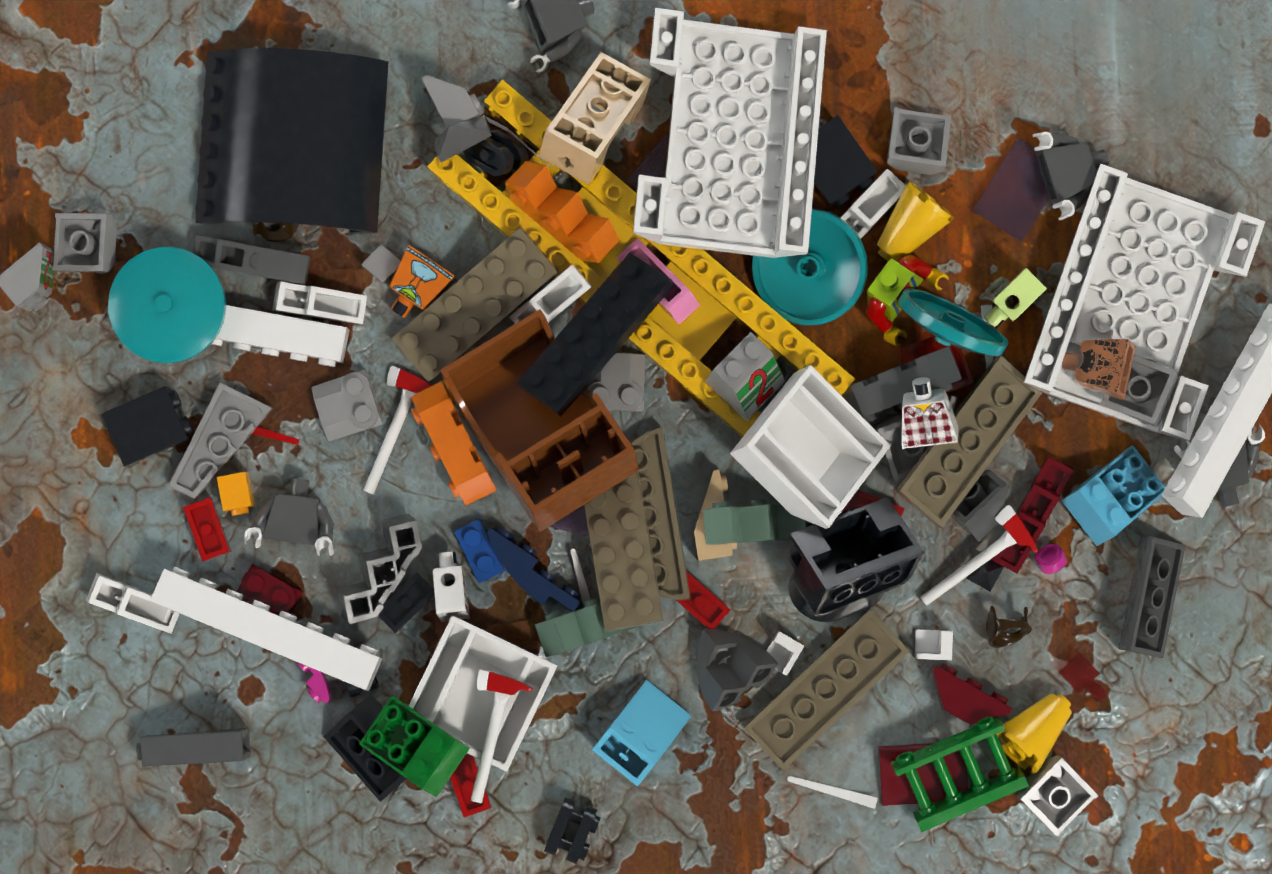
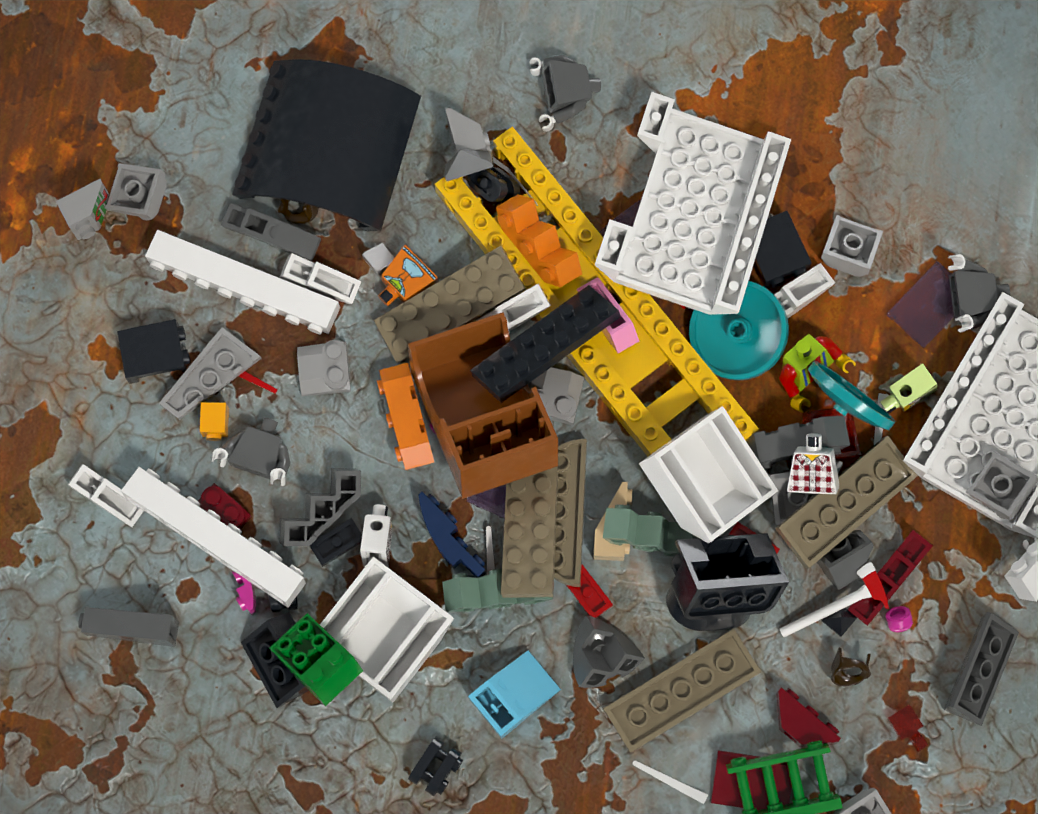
camera: 15 degrees right, 10 degrees down
teal dish [108,247,226,364] -> none
red plate [183,497,231,562] -> none
white piece [363,366,433,495] -> none
red plate [450,754,492,818] -> none
blue plate [454,519,505,583] -> none
white piece [471,669,533,803] -> none
tan plate [539,52,651,185] -> none
light grey slope [705,332,785,421] -> none
white panel [766,631,804,676] -> none
yellow cone [877,181,954,262] -> none
white panel [914,629,953,660] -> none
yellow cone [997,693,1072,774] -> none
medium azure slope [1061,445,1166,546] -> none
nougat torso [1062,339,1136,400] -> none

